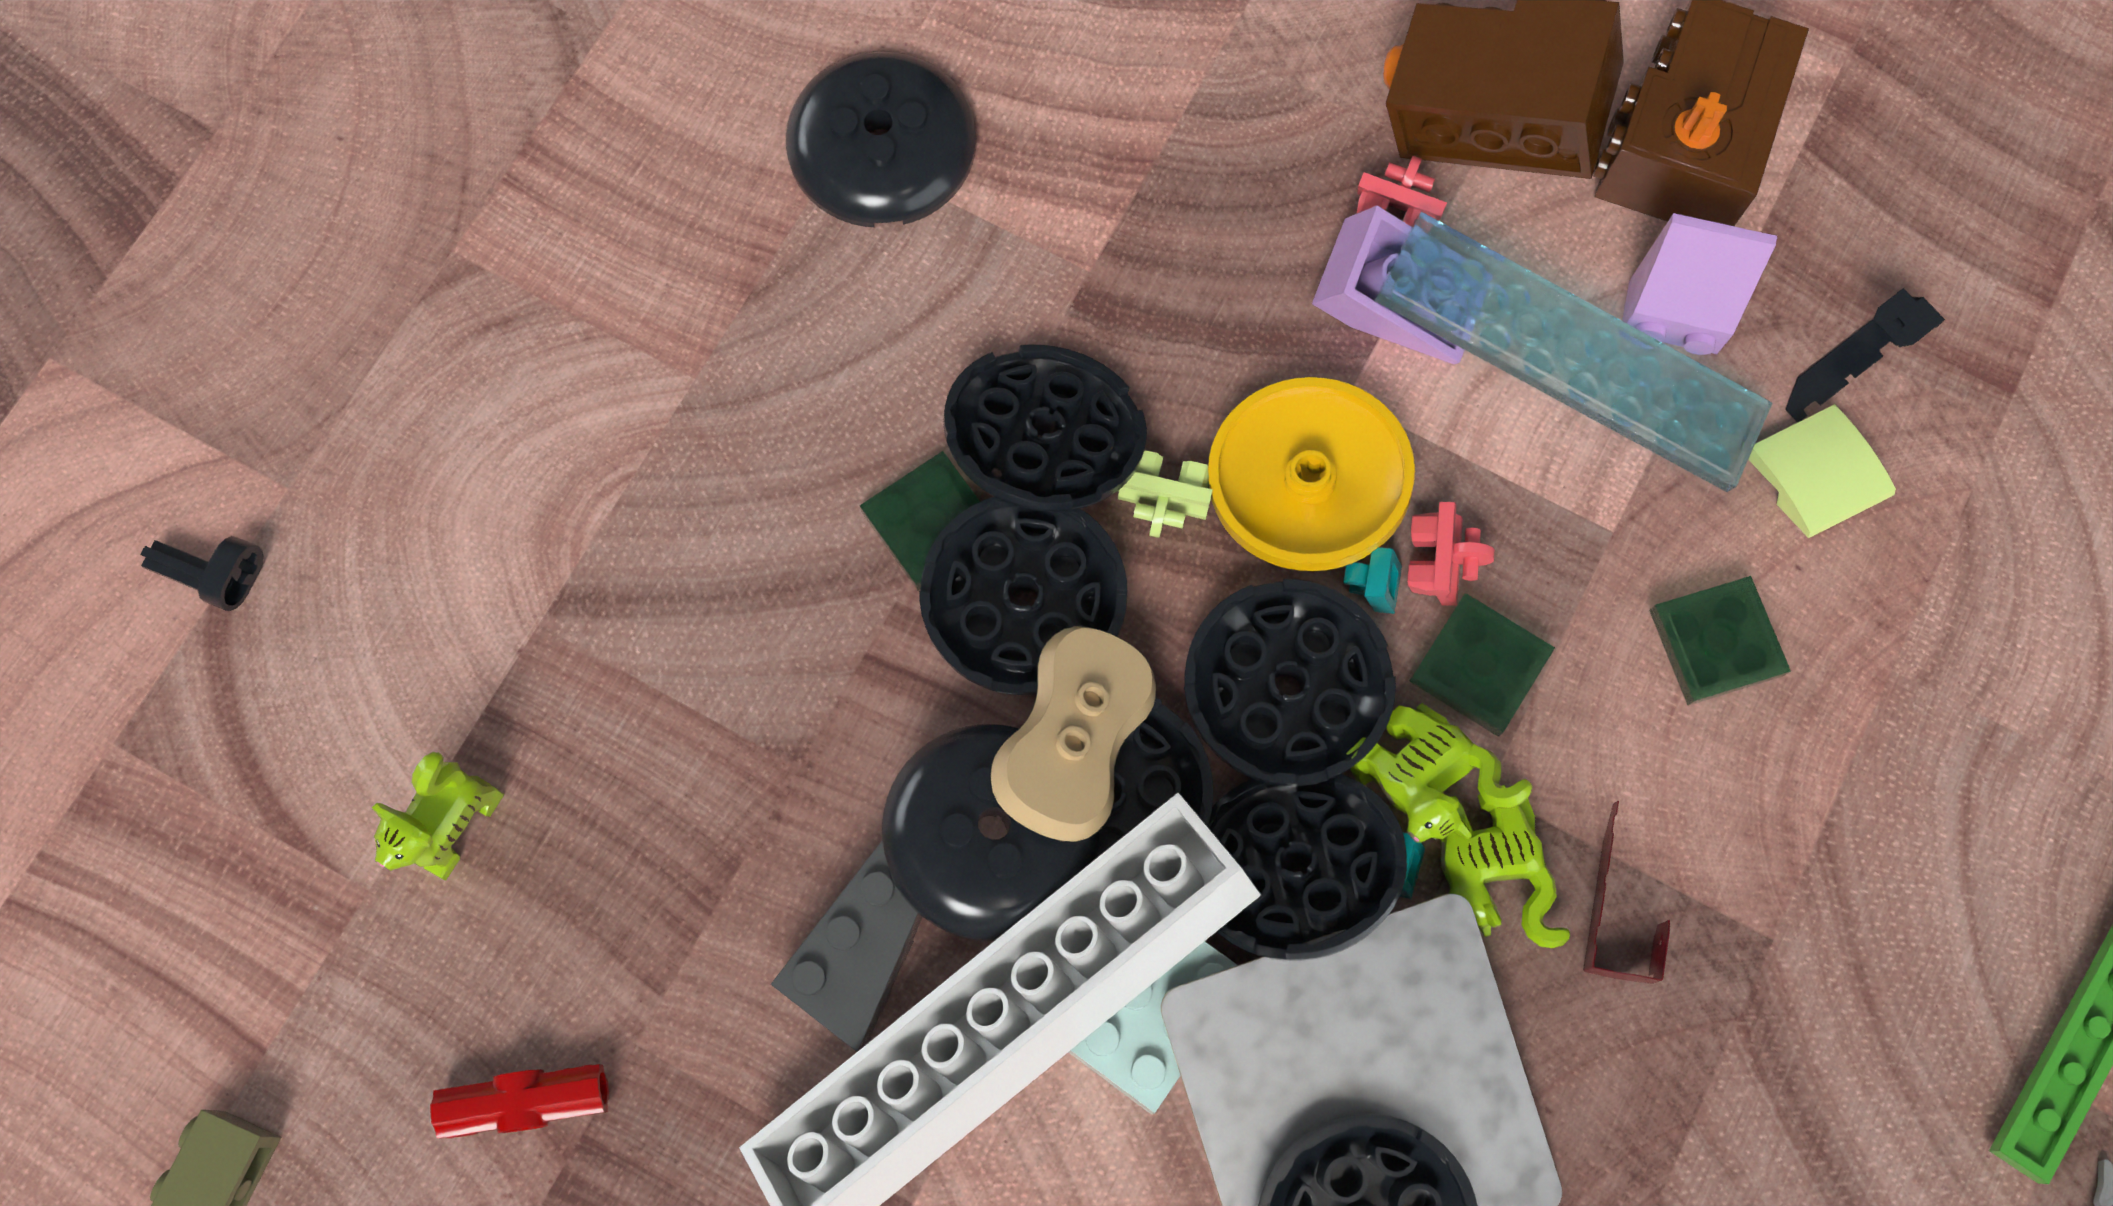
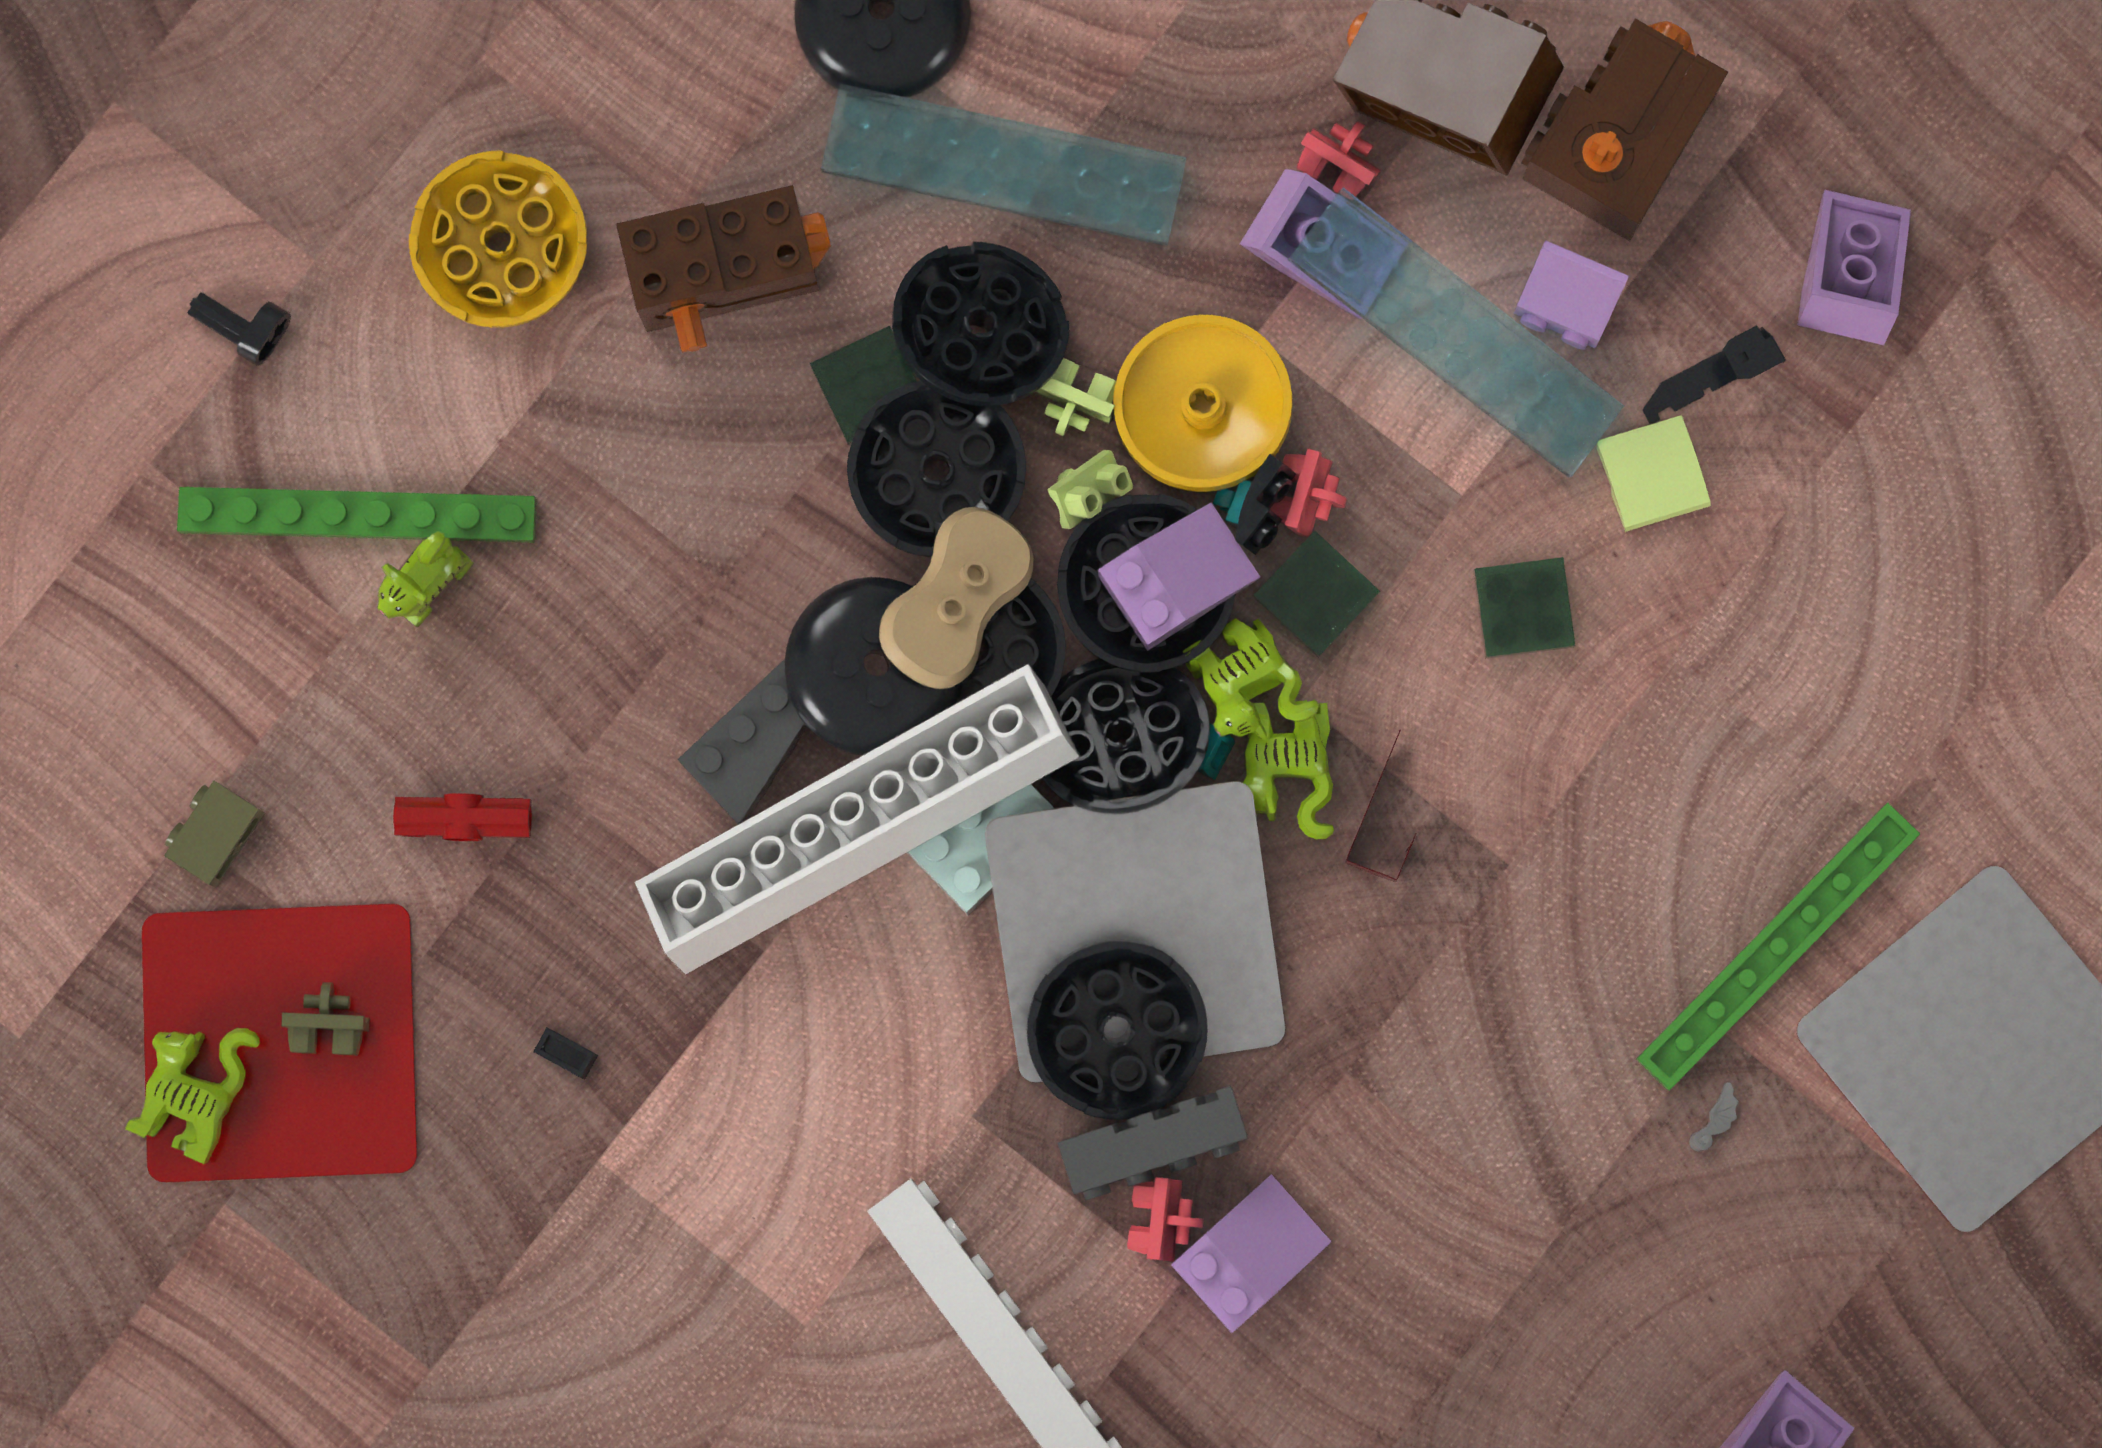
camera: 15 degrees right, 10 degrees up
none -> bright green plate [177,487,537,543]
none -> yellow brick [409,151,587,328]
none -> reddish brown piece [616,185,831,353]
none -> clear light blue plate [821,84,1187,246]
none -> yellowish green hips [1047,450,1133,529]
none -> lavender slope [1098,503,1260,651]
none -> black slope [1236,454,1296,555]
none -> lavender slope [1797,190,1911,345]

